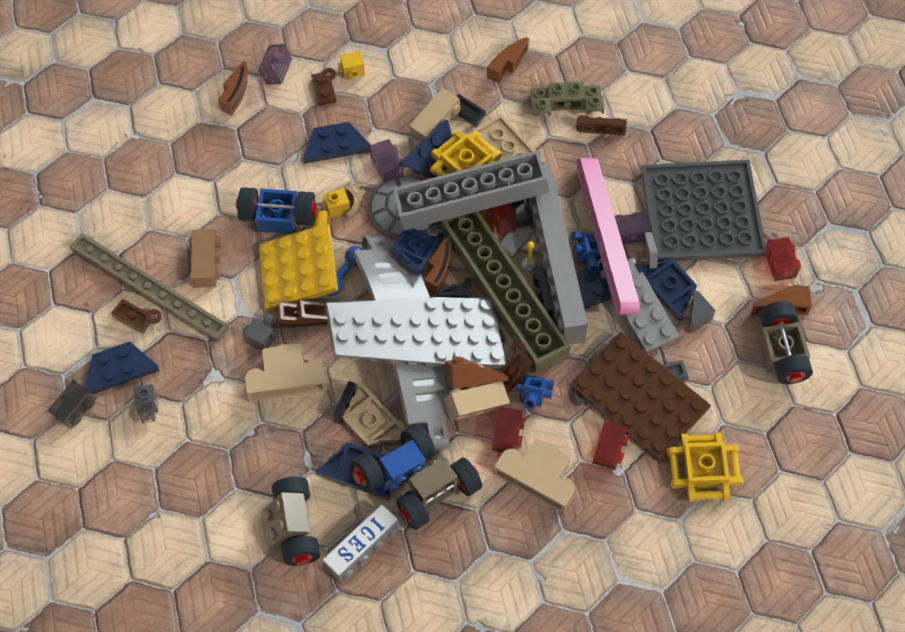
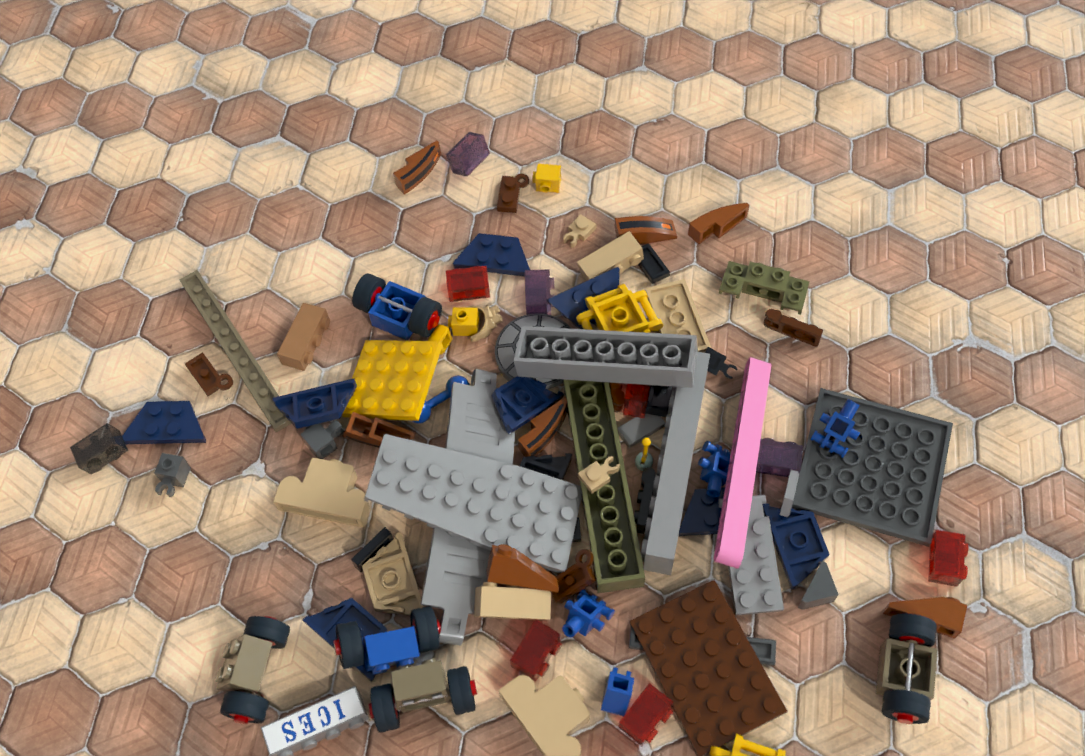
camera: 25 degrees right, 0 degrees up
none -> dark blue wing [273,378,357,429]
none -> clear red brick [446,266,490,302]
none -> tan plate [563,214,596,248]
none -> tan plate [578,456,620,494]
none -> blue brick [601,667,634,717]
none -> dark orange slope [615,216,677,245]
none -> black plate [705,347,738,379]
none -> blue piece [810,399,860,458]

